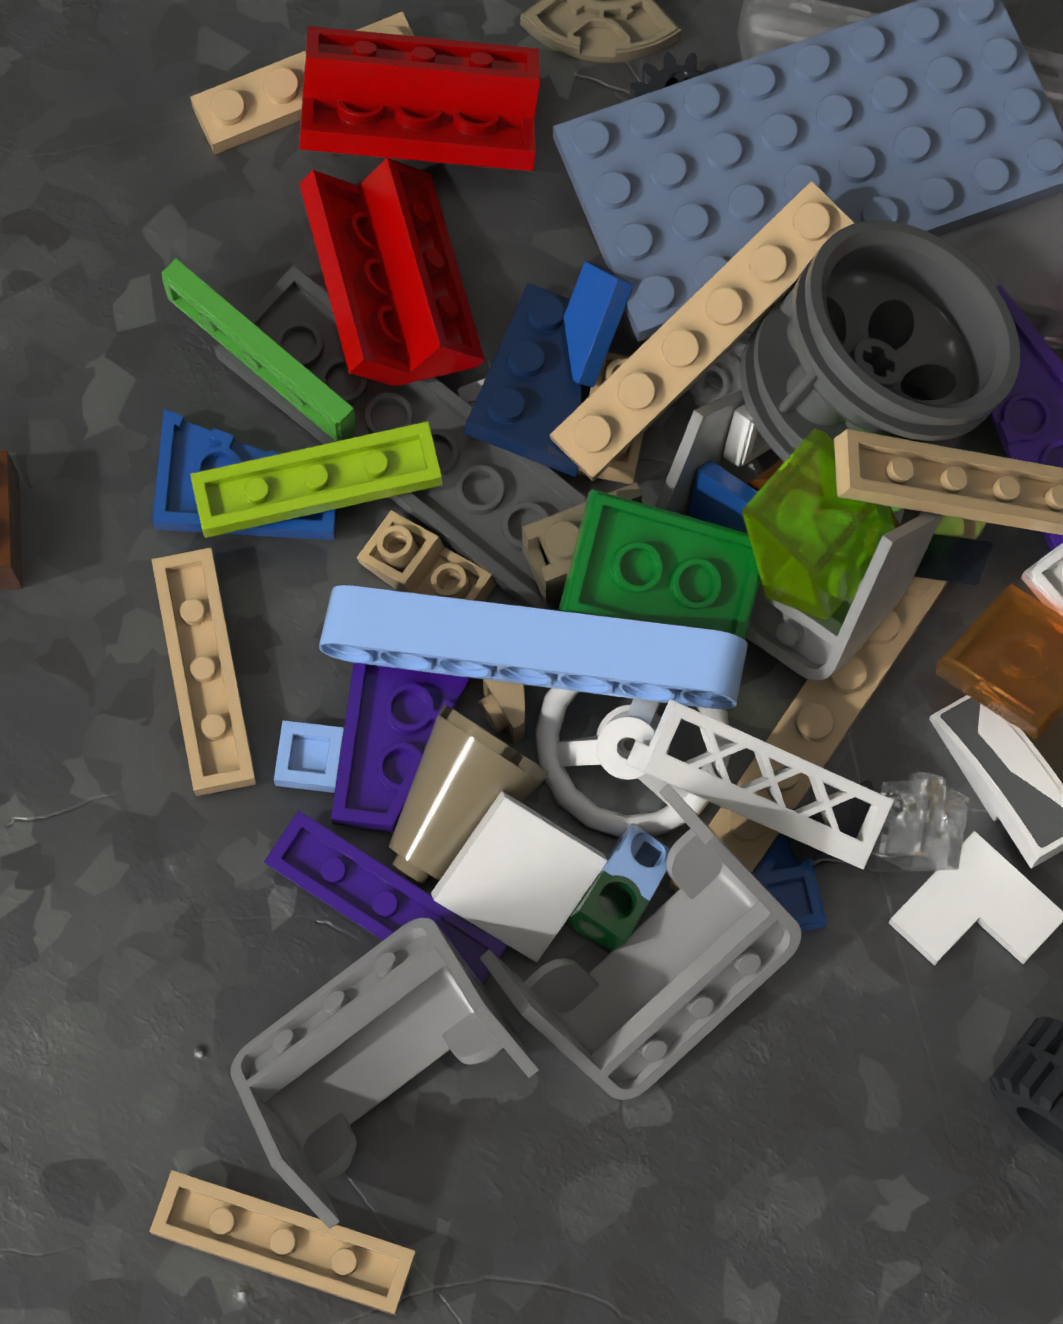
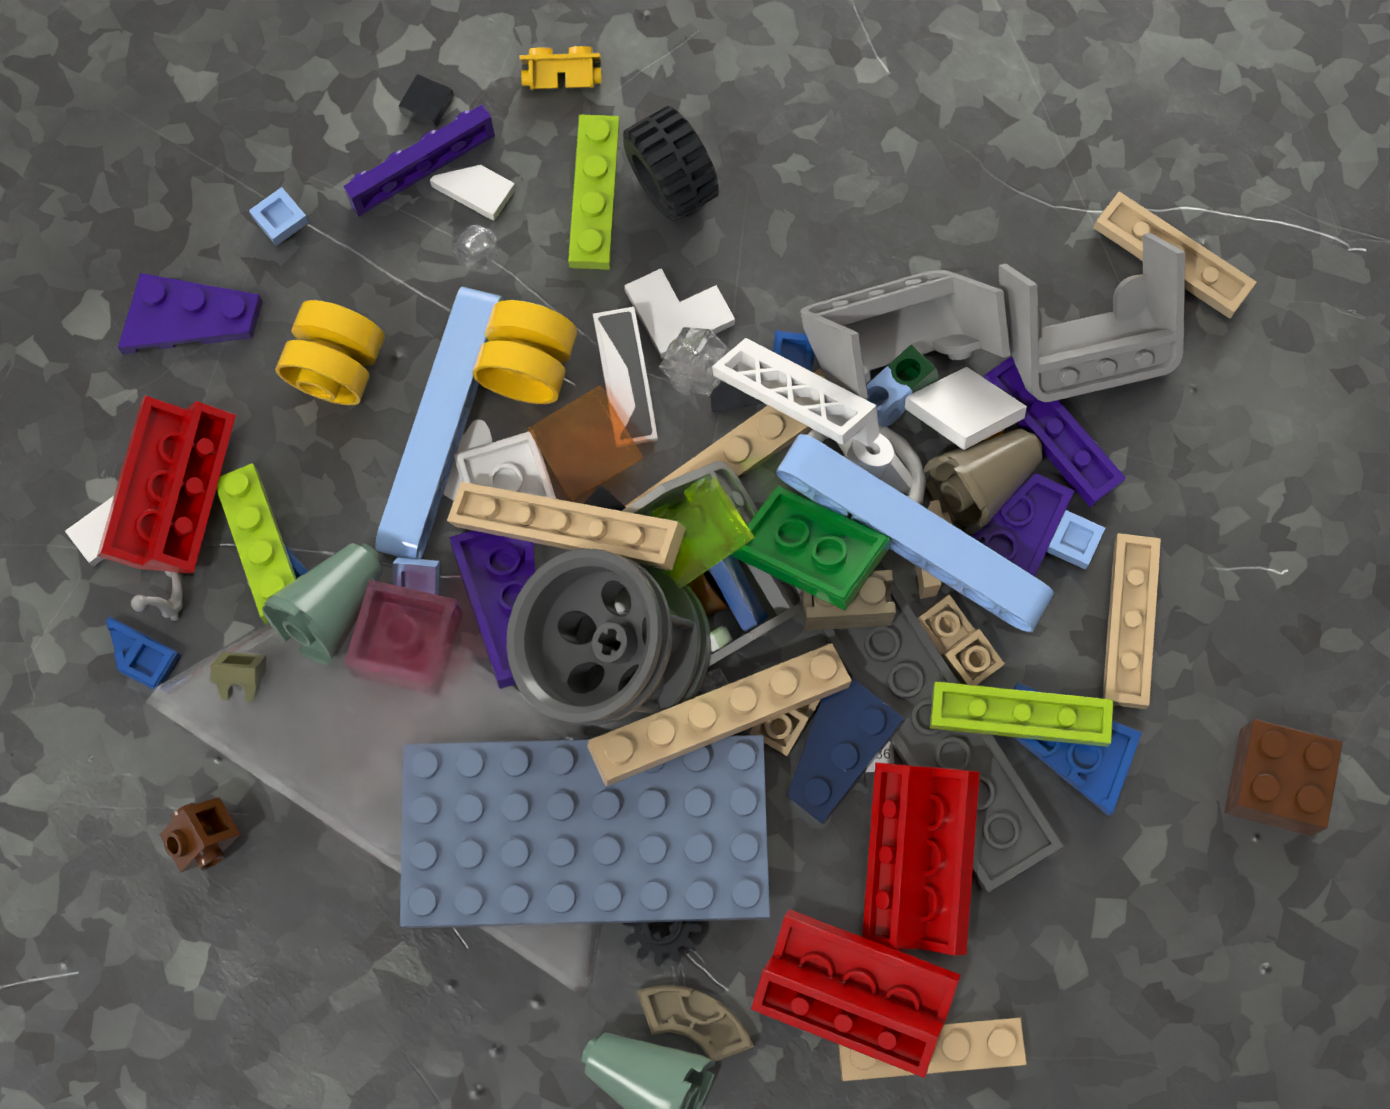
camera: 160 degrees left, 0 degrees up
bright green tile [161,258,357,441] -> none
blue tile [564,261,634,388] -> none

